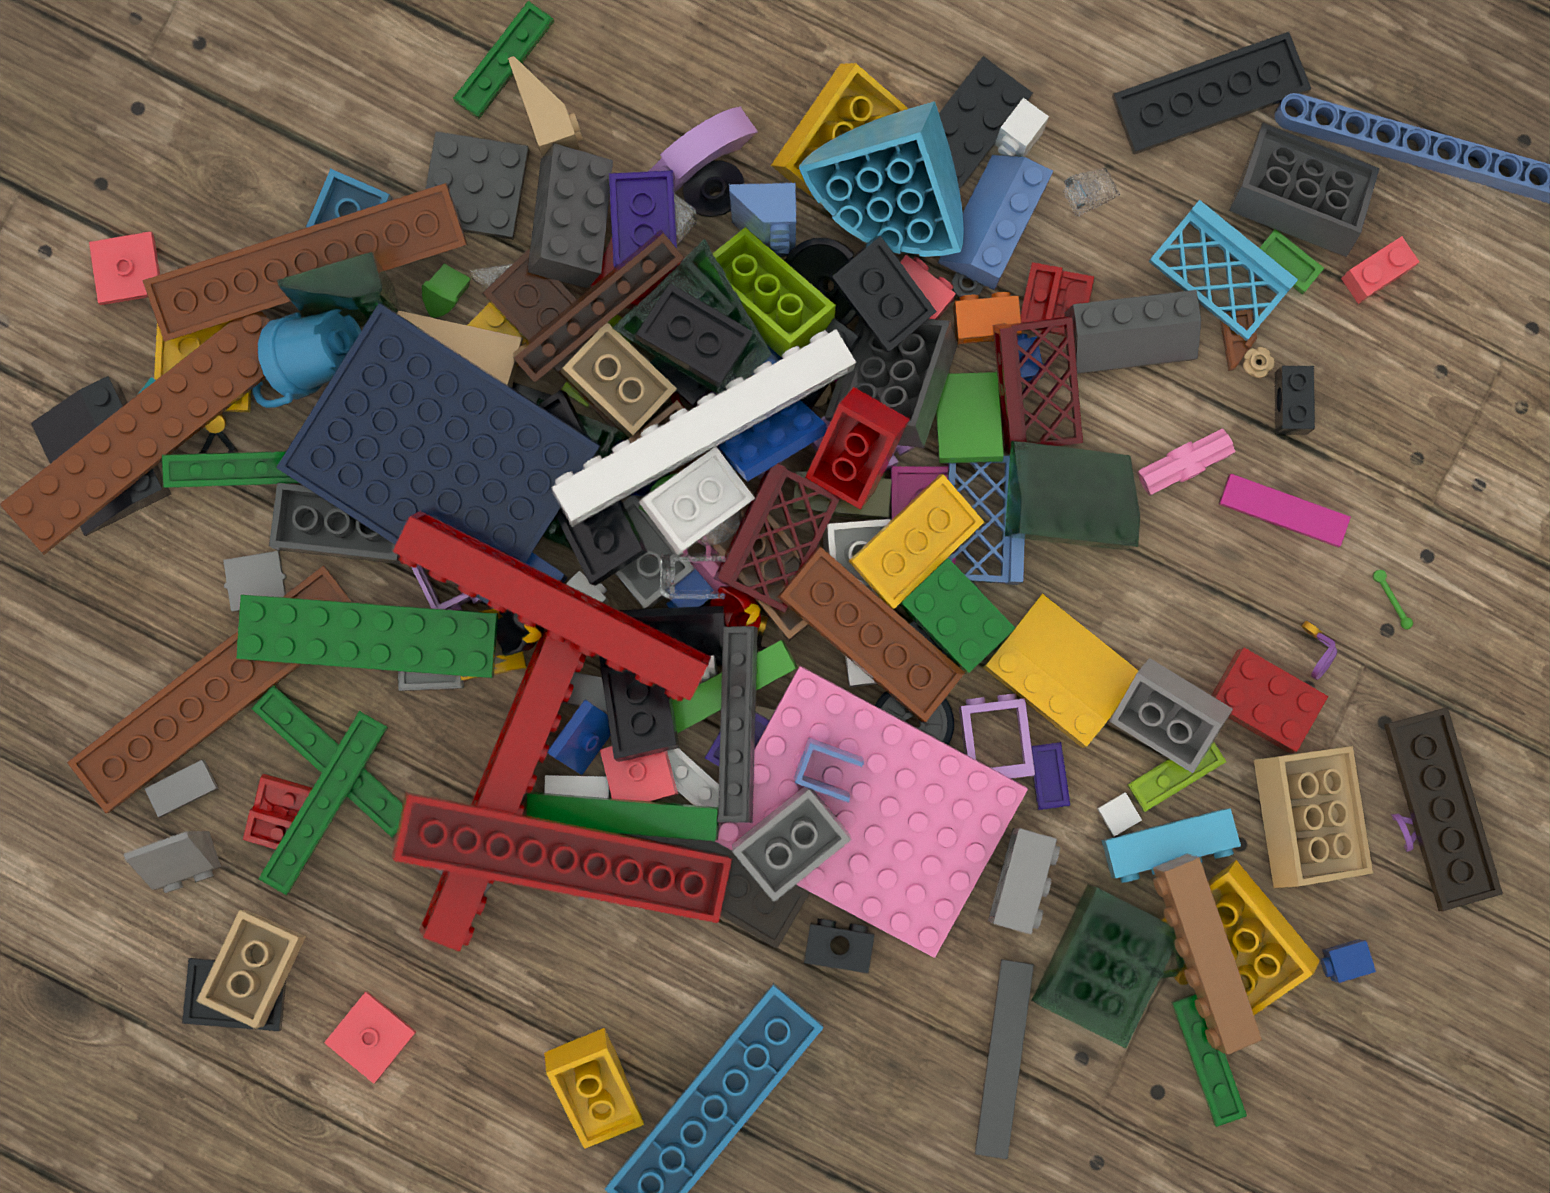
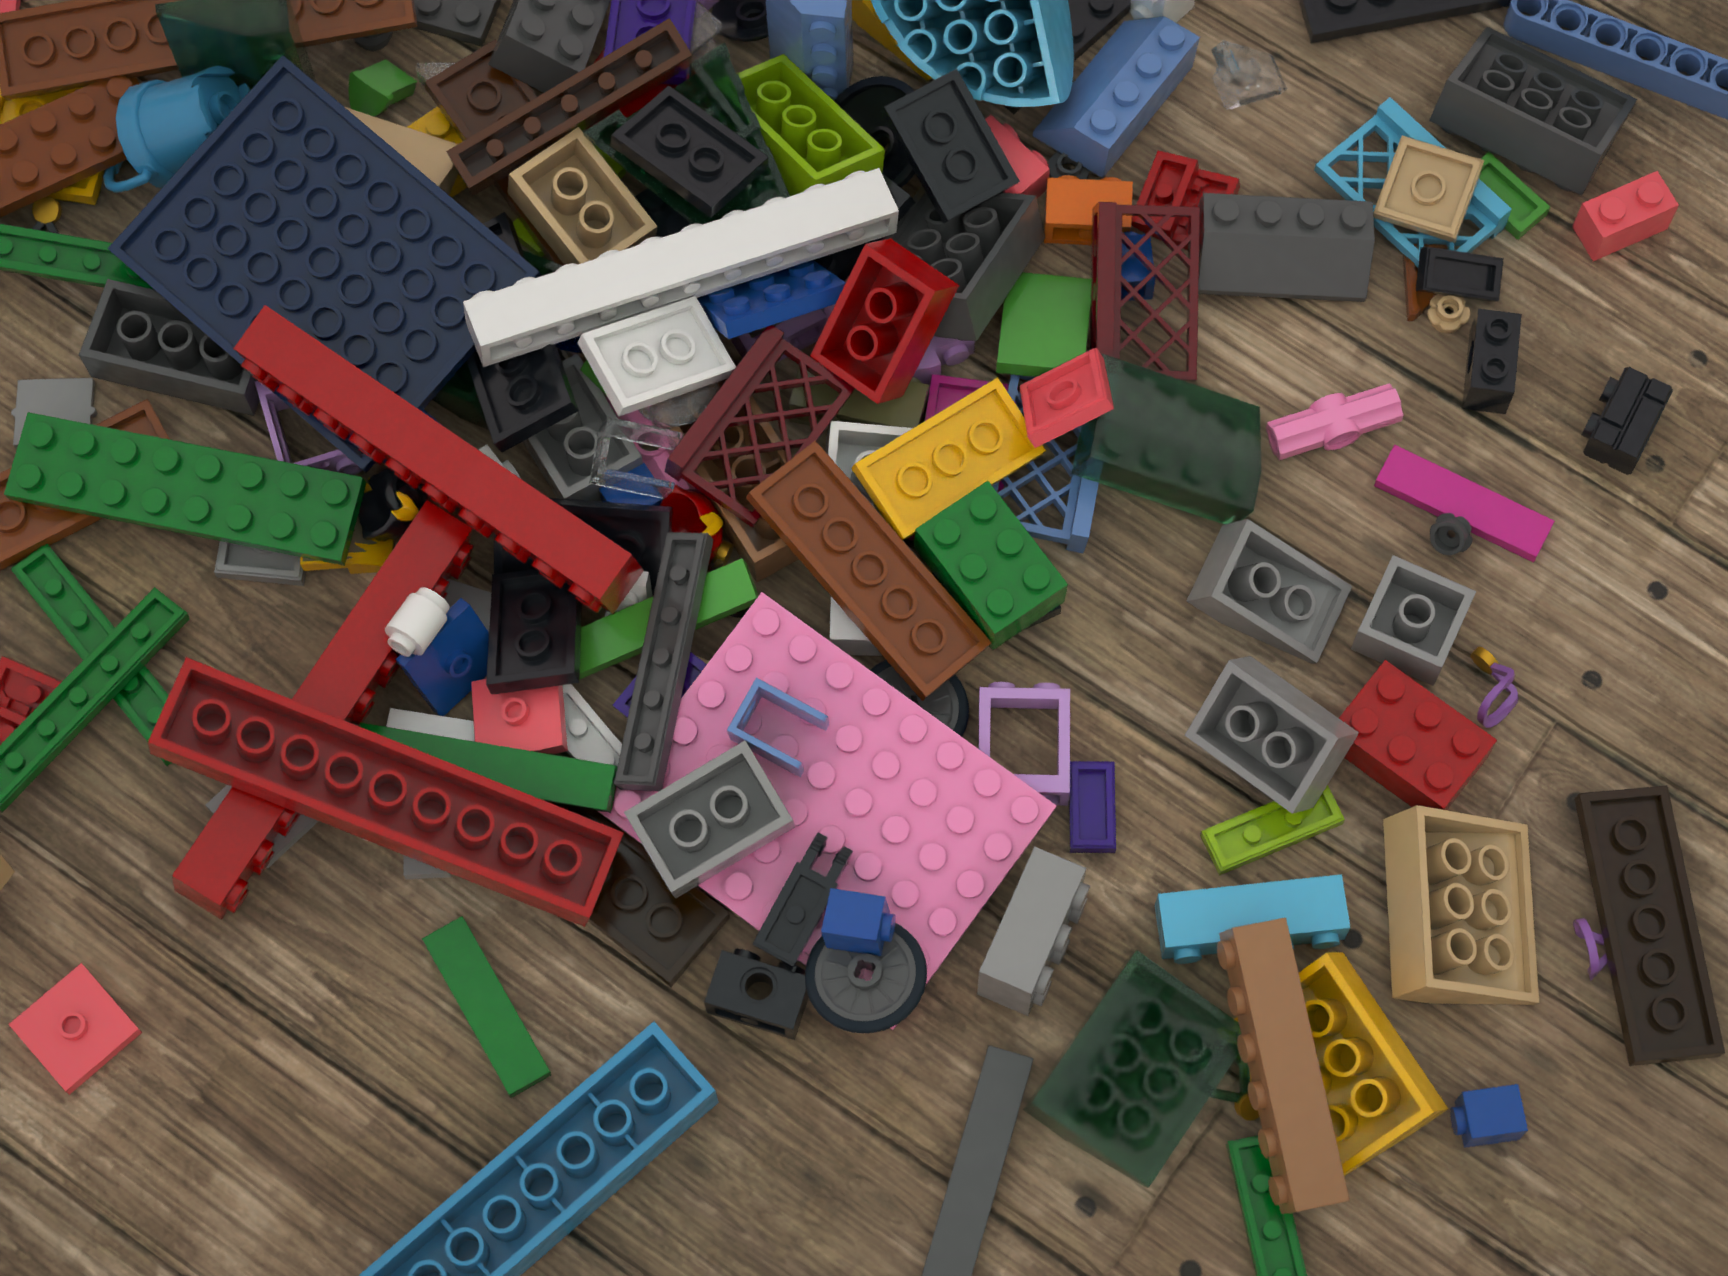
camera: 10 degrees right, 15 degrees down
yellow slope [544,1028,644,1149] -> none
yellow slope [983,594,1139,748] -> none
white tile [1097,792,1142,836] -> none
bright green hinge [1373,570,1413,630] -> none
none -> white brick [385,587,450,657]
none -> green tile [422,916,552,1098]
none -> black hinge [752,832,853,967]
none -> dark grey wheel [805,923,927,1033]
none -> blue brick [821,888,896,956]
none -> coral plate [1019,347,1114,448]
none -> light grey slope [1186,519,1352,664]
none -> light grey brick [1351,555,1476,686]
none -> tan plate [1373,135,1484,243]
none -> black tile [1416,247,1504,302]
none -> dark grey plate [1430,513,1473,555]
none -> black brick [1581,367,1673,475]

